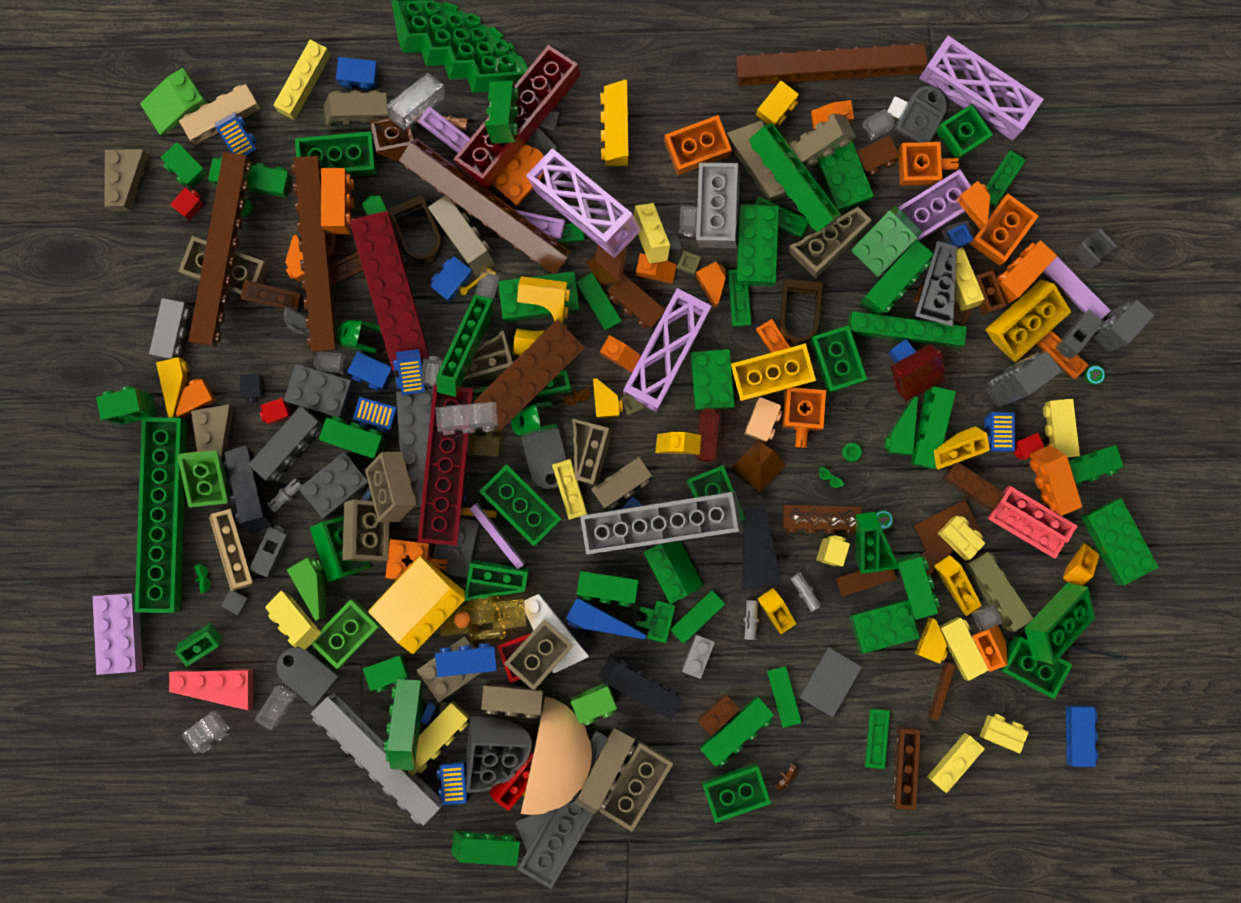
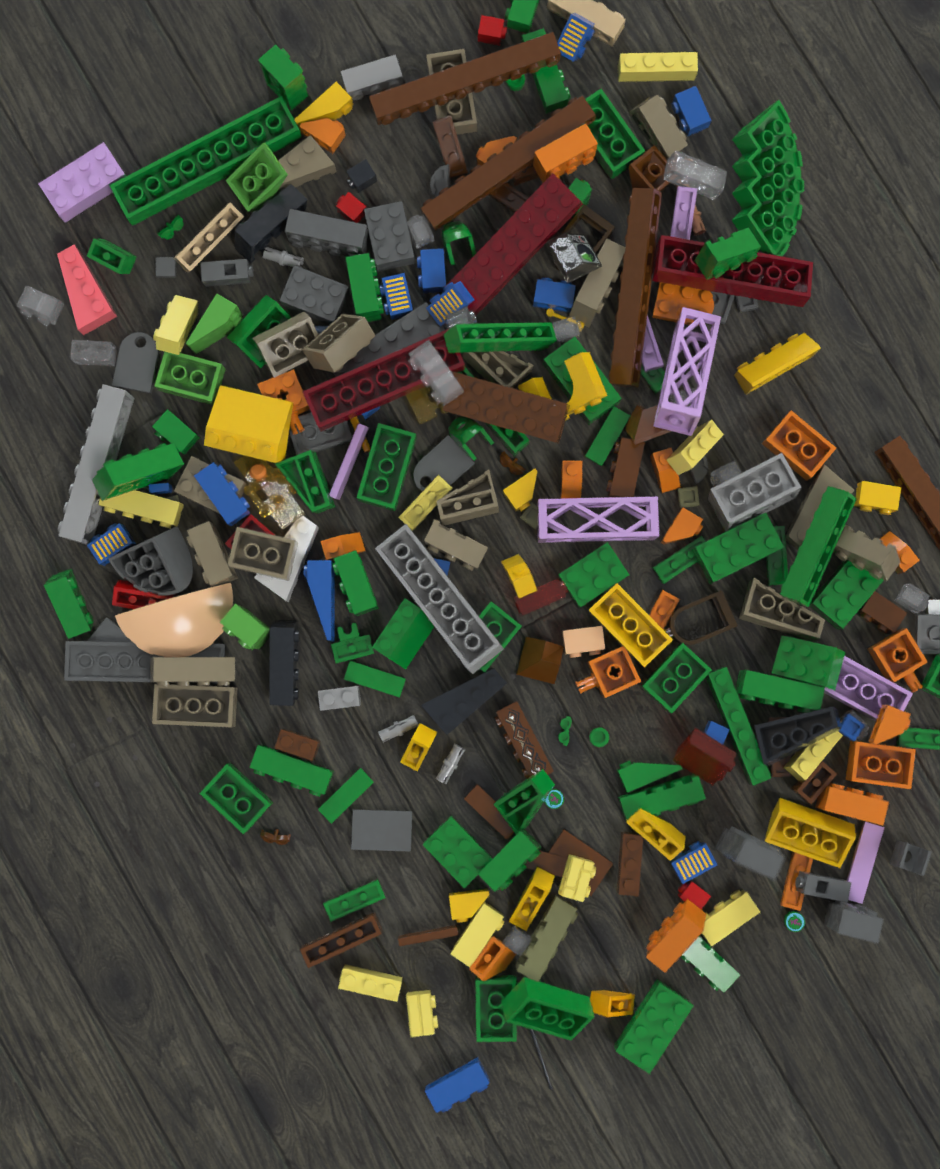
camera: 65 degrees right, 0 degrees up
light yellow brick [816,535,850,566] -> none
coral brick [987,486,1077,559] -> none
none -> orange slope [321,532,365,561]
none -> clear smoke slope [548,233,602,283]

